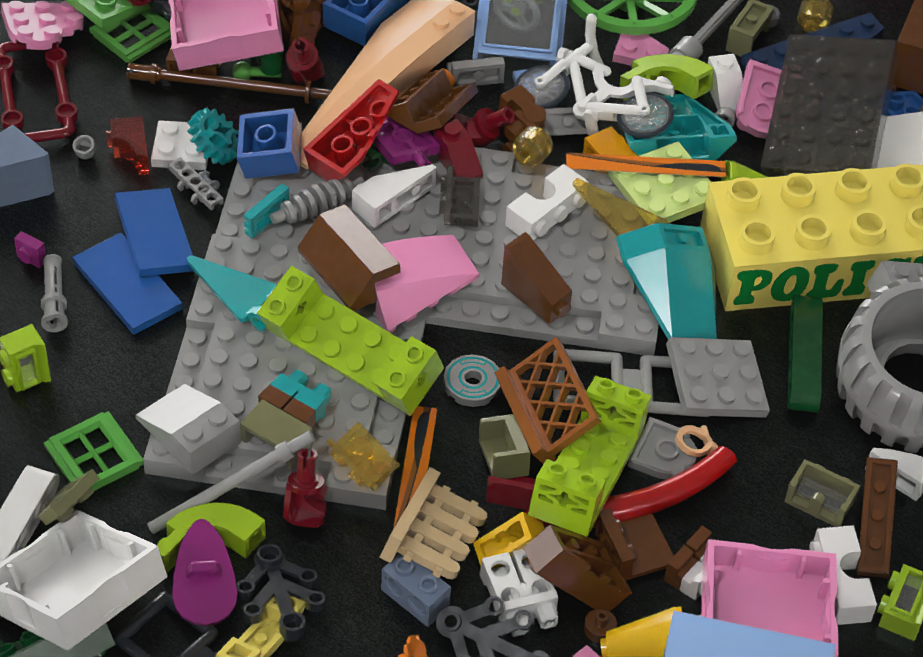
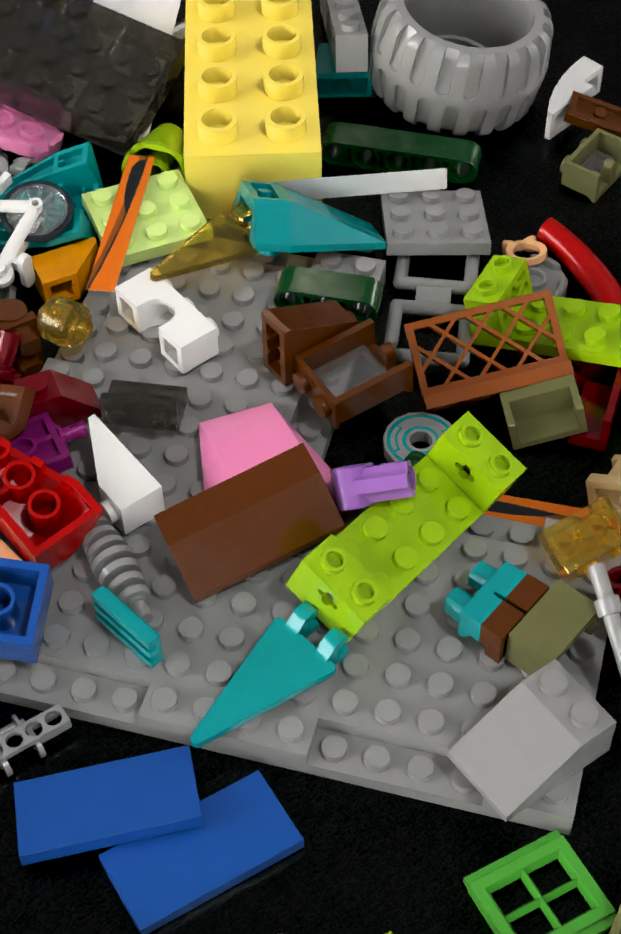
camera: 80 degrees left, 0 degrees up
none -> white sticker [272,168,447,199]
none -> dark green beam [273,266,384,324]
none -> reddish brown window [292,318,413,430]
none -> medium lavender piece [330,460,417,511]

